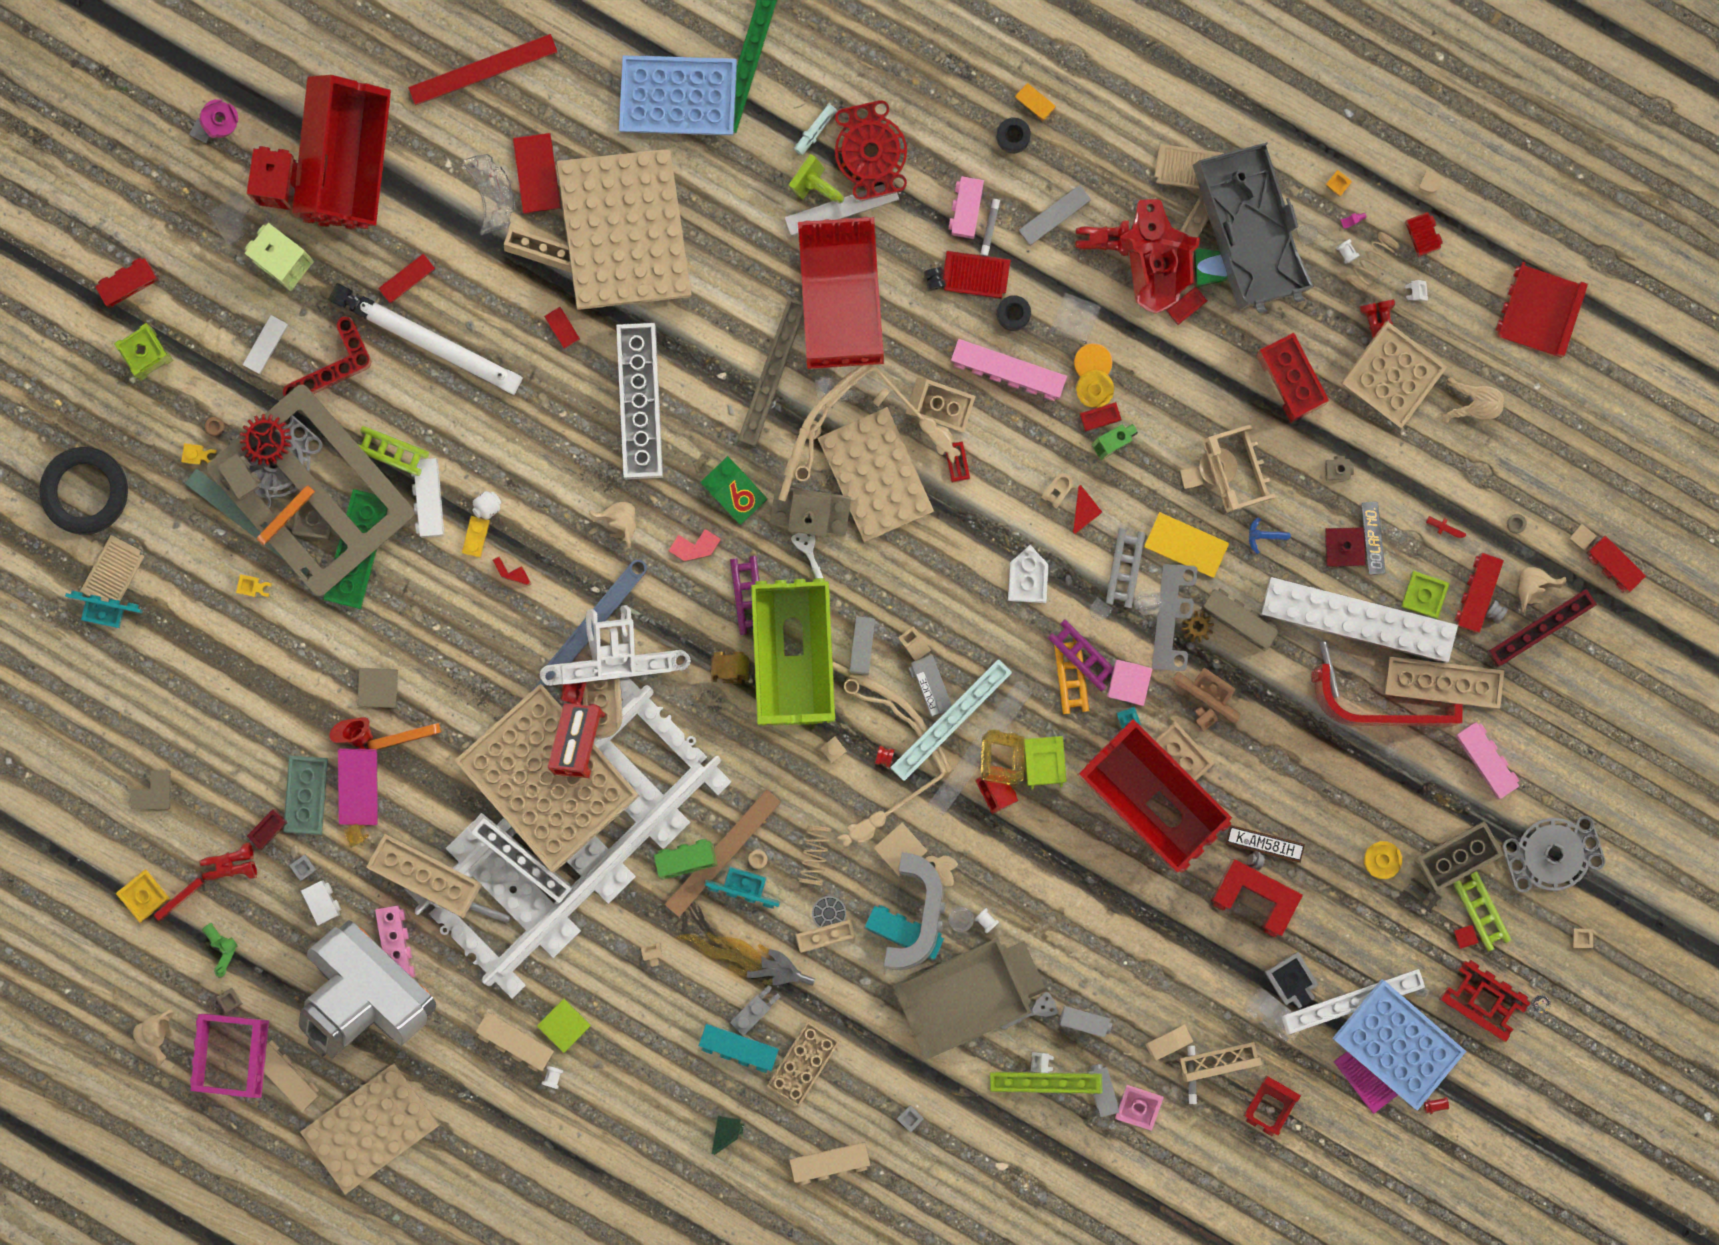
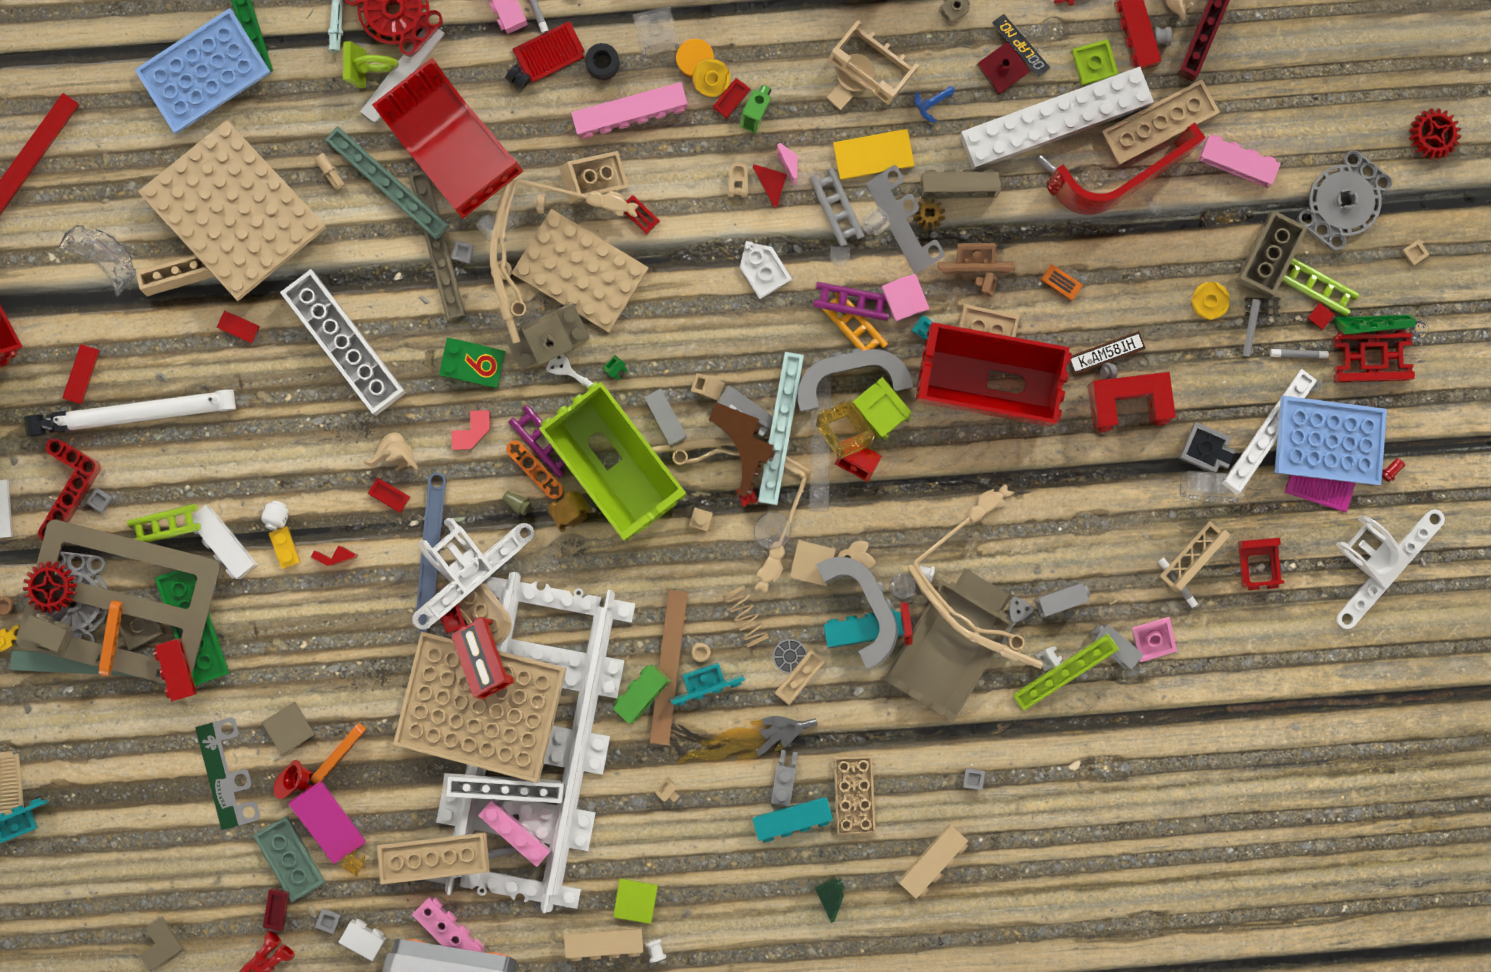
camera: 40 degrees left, 0 degrees up
yellow plate [236,574,272,598] -> none
red tile [513,133,561,214] -> none
tan slope [1145,1024,1193,1061] -> none
none -> light grey tile [86,487,113,514]
none -> red brick [154,639,197,702]
none -> piece [195,718,260,830]
none -> tan axle [314,153,344,190]
none -> sand green tile [325,126,449,240]
none -> red tile [367,477,411,513]
none -> light grey tile [451,241,475,264]
none -> bright pink brick [478,799,551,867]
none -> olive cone [502,491,532,516]
none -> orange beam [506,440,564,499]
none -> green tile [602,355,628,380]
none -> reddish brown arch [709,402,776,497]
none -> clear dish [754,512,791,549]
none -> bright pink slope [776,143,798,186]
none -> light grey arch [797,348,913,413]
none -> red tile [900,602,913,646]
none -> tan piece [907,484,1043,669]
none -> orange tile [1040,264,1083,301]
none -> light grey bar [1242,299,1260,356]
none -> light grey bar [1270,349,1329,359]
none -> green wing [1334,314,1416,334]
none -> white piece [1336,509,1445,629]
none -> red gear [1408,108,1461,160]

